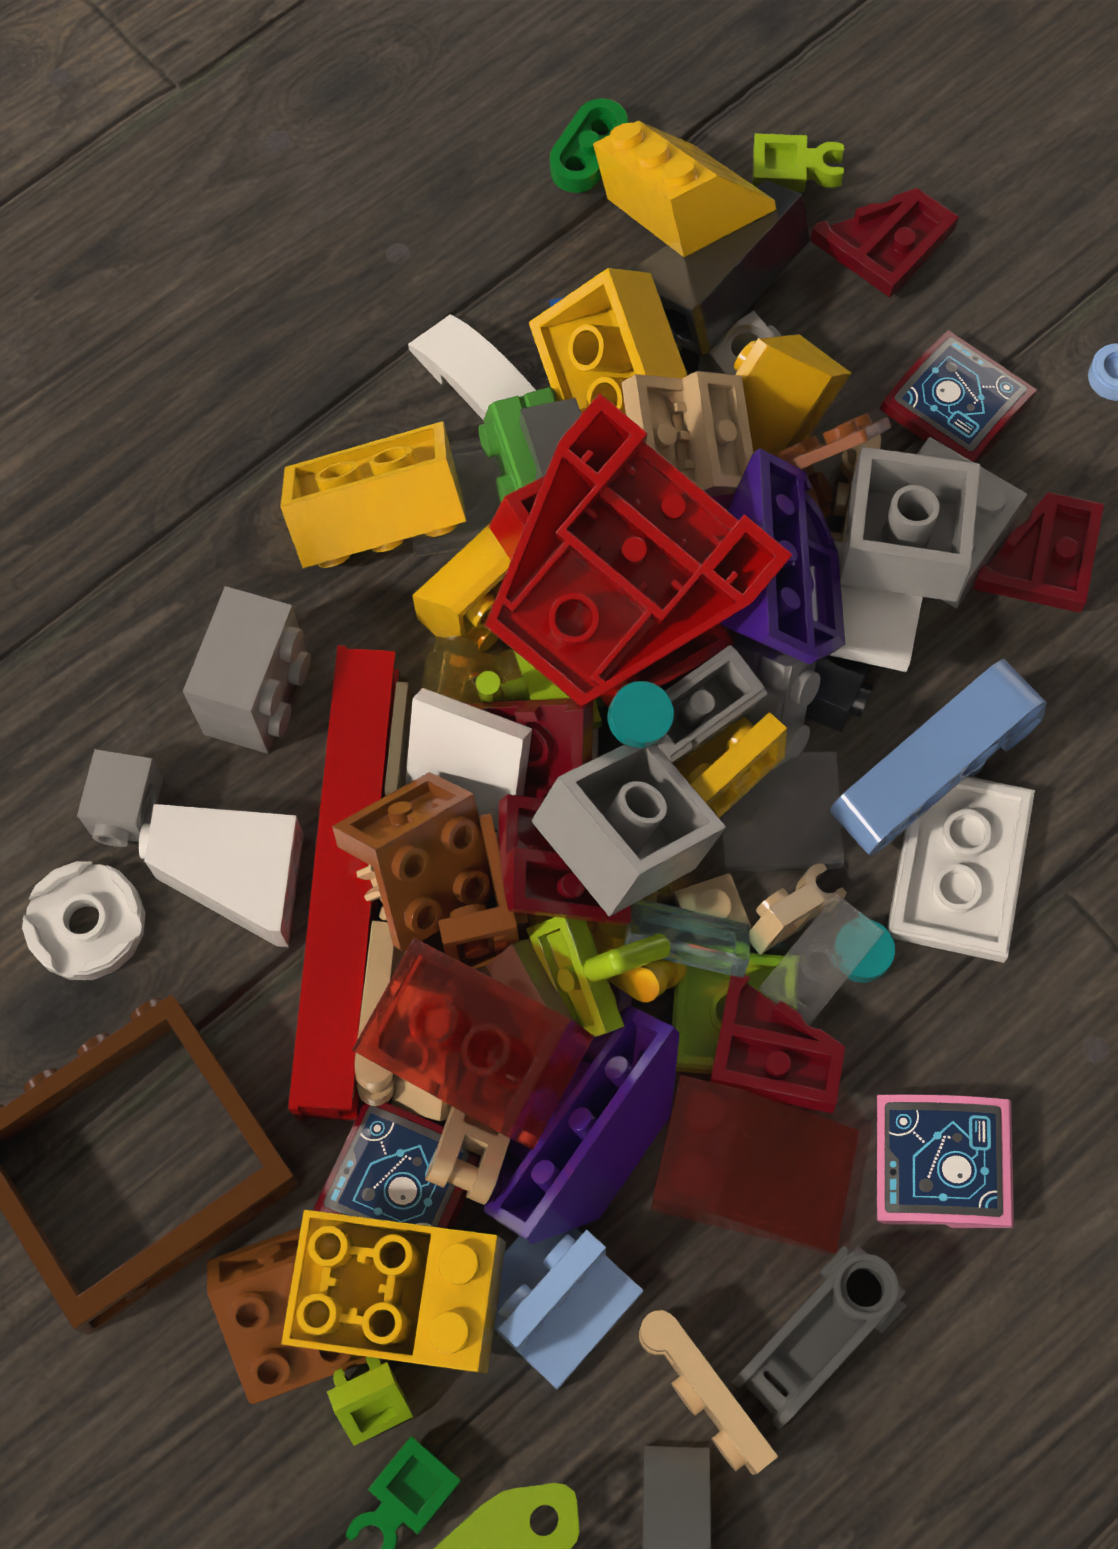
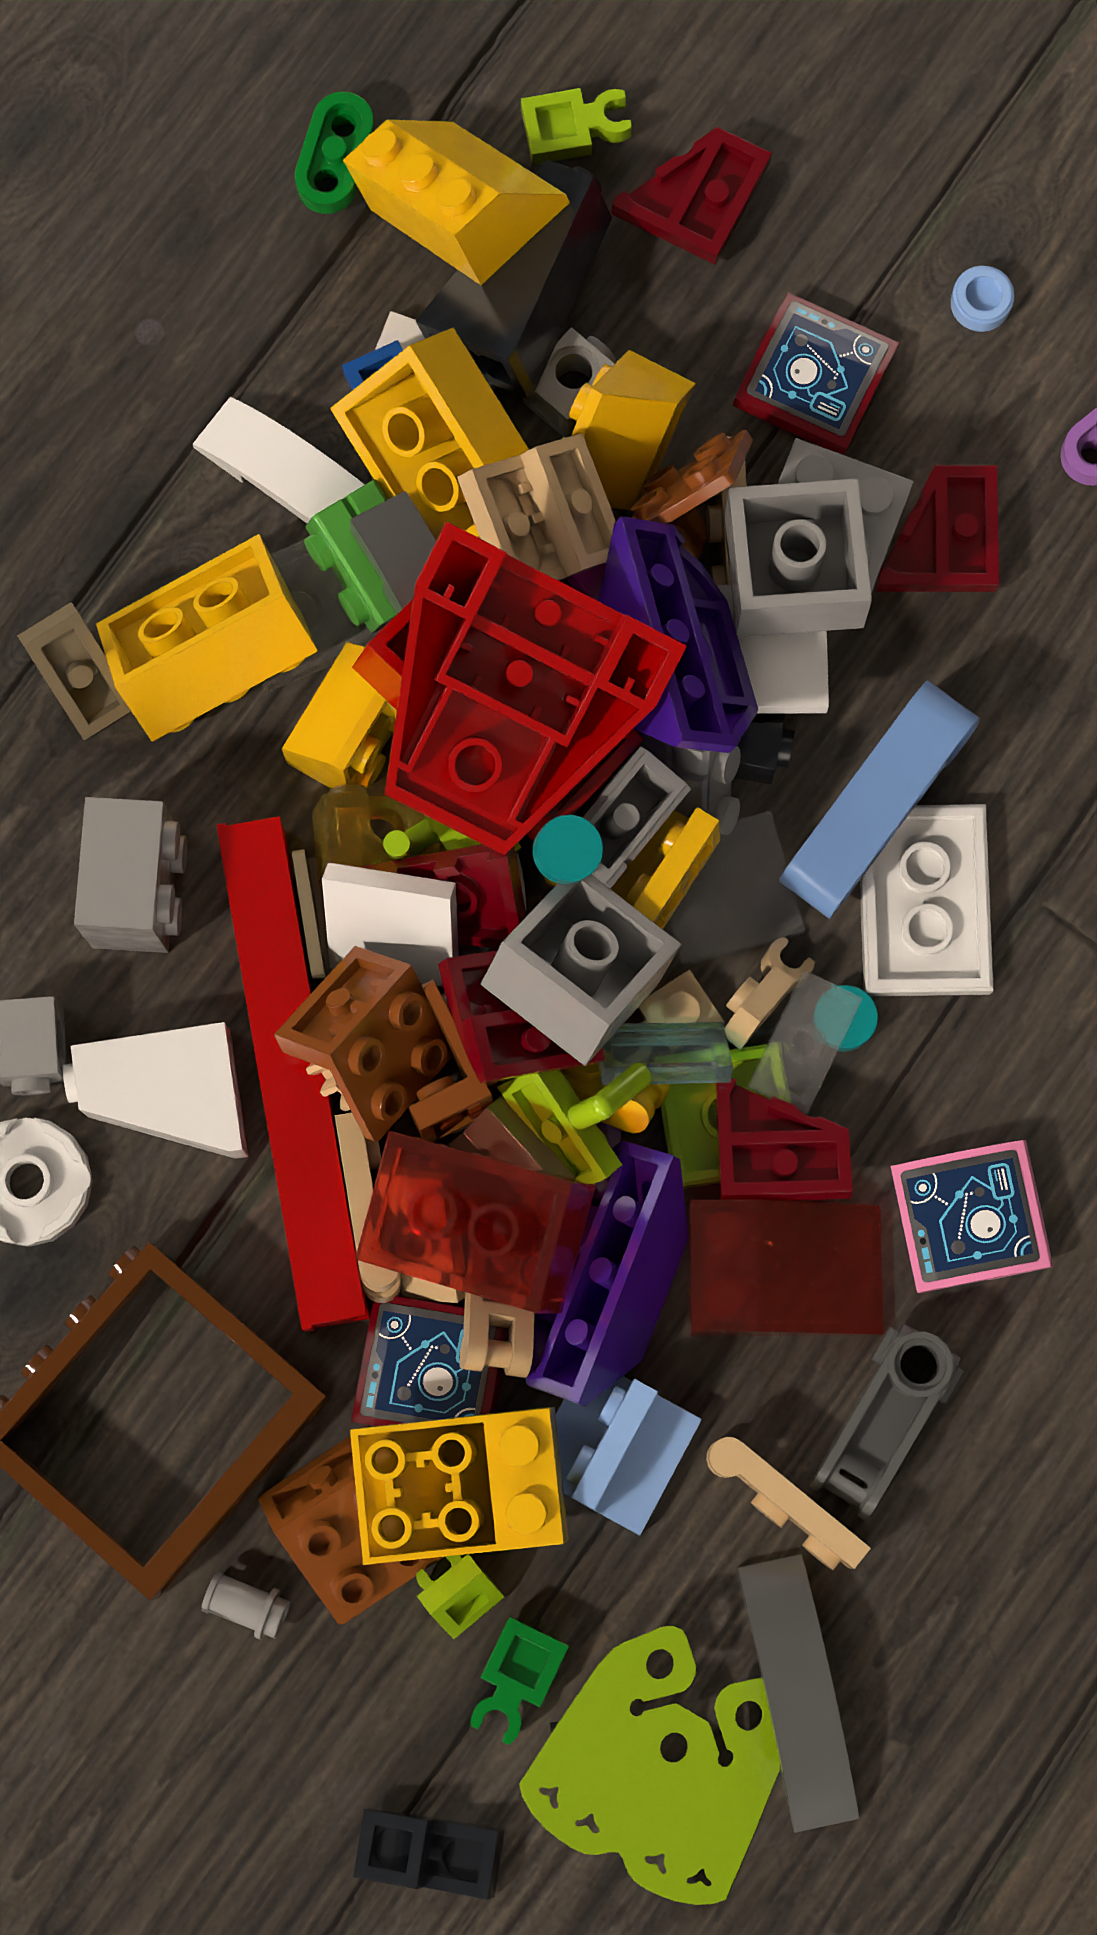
camera: 15 degrees left, 10 degrees up
none -> dark tan slope [17,602,131,740]
none -> light grey pin [201,1571,290,1640]

